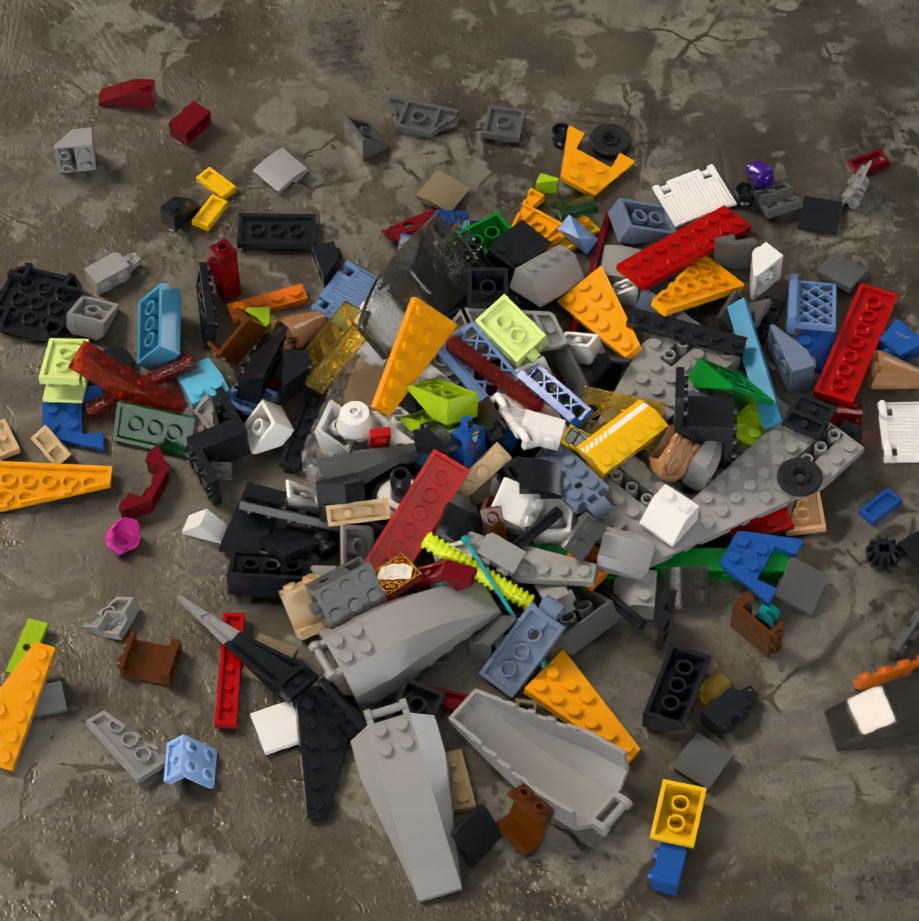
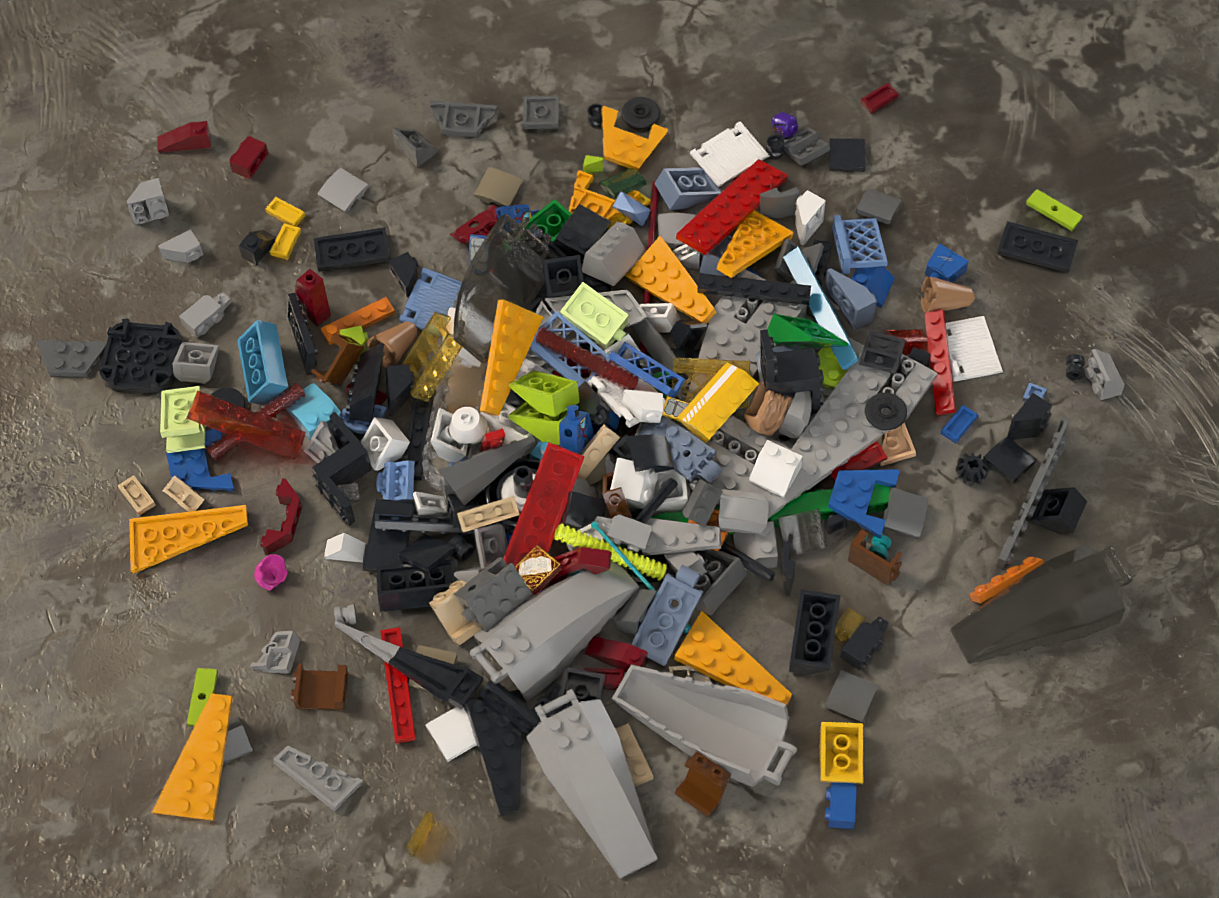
camera: 10 degrees left, 5 degrees up
plate [112,400,197,457] -> none
light blue bracket [164,734,217,789] -> none
black slope [315,473,365,504] -> none
black slope [412,422,462,454] -> none
black slope [450,804,502,867] -> none
red plate [813,283,898,408] -> none
light grey hinge [841,160,872,209] -> none
none -> light grey slope [158,229,203,263]
none -> light grey wheel [334,604,357,625]
none -> medium blue slope [376,460,415,501]
none -> clear yellow tile [406,811,435,857]
none -> dark red slope [585,636,648,673]
none -> black plate [825,514,847,535]
none -> plate [924,309,956,416]

